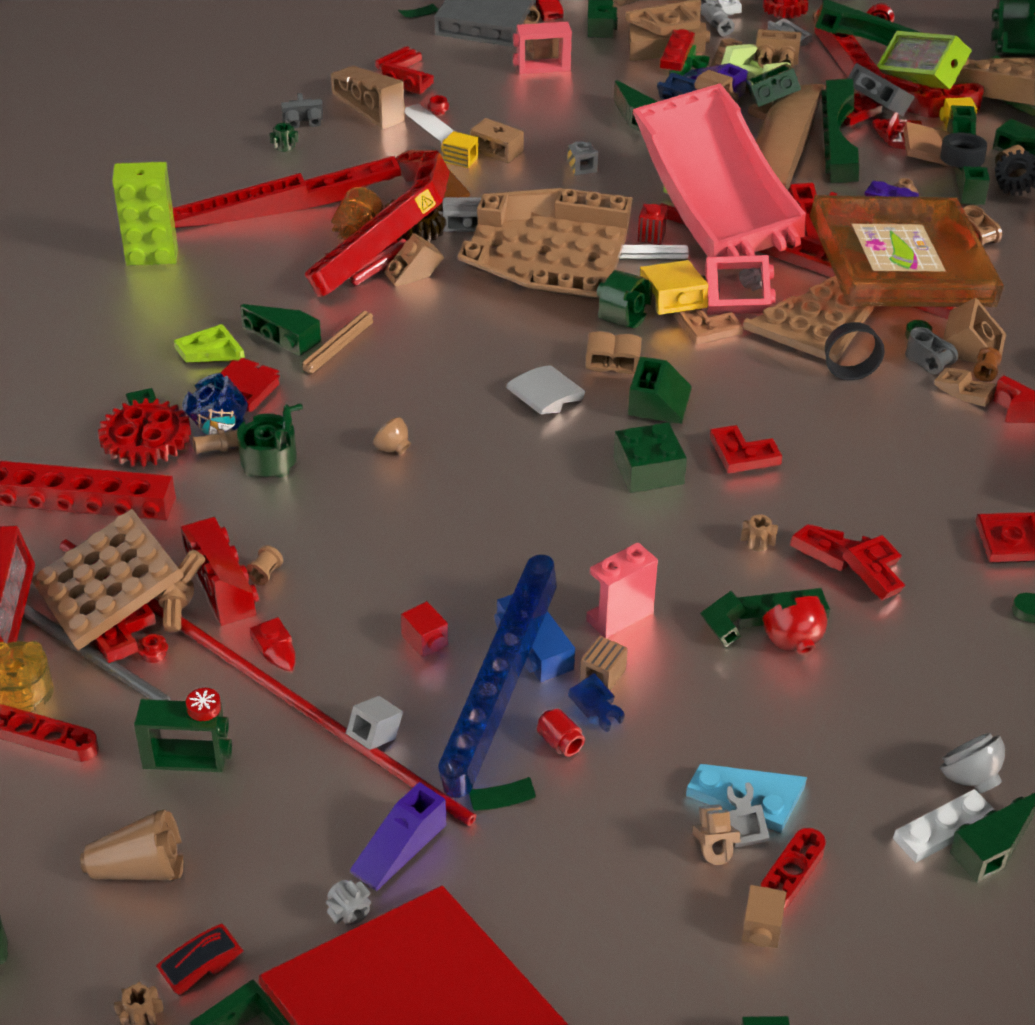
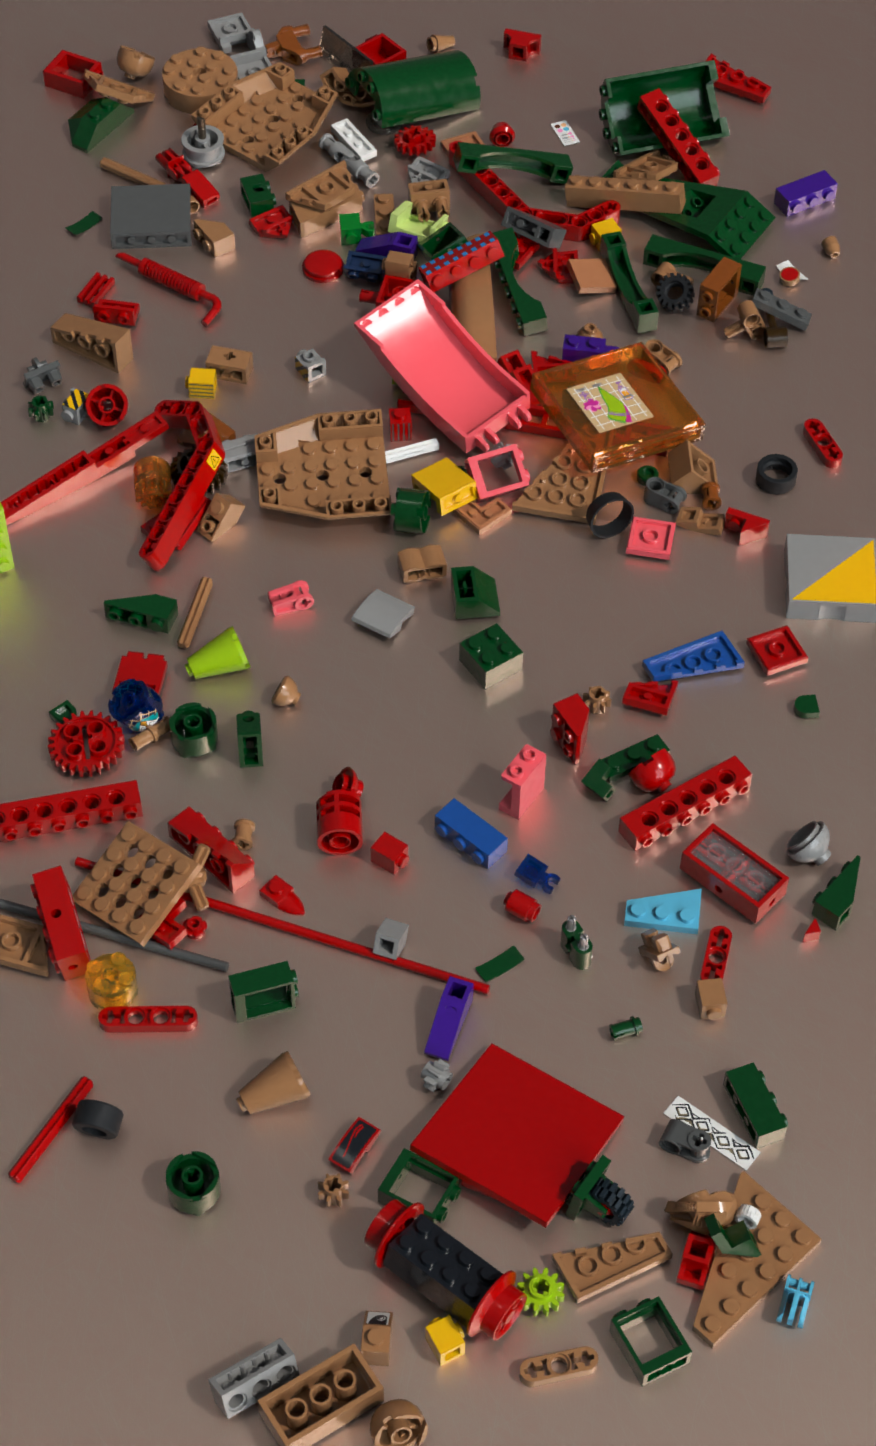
camera: 20 degrees left, 10 degrees up
lime wing [174,324,245,363] -> none
red tile [186,687,221,721] -> none
dark green piece [274,403,303,450] -> none
white sticker [404,103,454,142] -> none
red plate [427,95,449,115] -> none
clear blue beam [438,554,557,798] -> none
coral window [513,22,572,75] -> none
medium nougat brick [580,636,628,694] -> none
dark green slope [614,80,658,132] -> none
red plate [660,29,695,71] -> none
red plate [709,425,782,473] -> none
light grey plate [727,782,770,848] -> none
red plate [842,535,906,601] -> none
lime brick [877,31,972,89] -> none
white plate [893,789,995,863] -> none
black tyre [940,132,987,168] -> none
none -> brick [61,387,88,425]
none -> red cylinder [85,384,129,427]
none -> red piece [115,252,221,327]
none -> lime cone [185,626,251,679]
none -> dark green torso [236,711,263,768]
none -> red slope [249,204,293,238]
none -> coral piece [268,580,314,616]
none -> red piece [302,250,344,283]
none -> red cylinder [316,767,364,855]
none -> red brick [418,231,504,292]
none -> white sticker [550,120,580,146]
none -> red slope [550,693,590,765]
none -> dark green piece [560,915,593,970]
none -> dark green pin [609,1016,643,1041]
none -> red brick [618,756,752,851]
none -> coral plate [626,516,676,560]
none -> blue wing [642,631,745,681]
none -> brick [680,823,789,924]
none -> red piece [803,919,821,943]

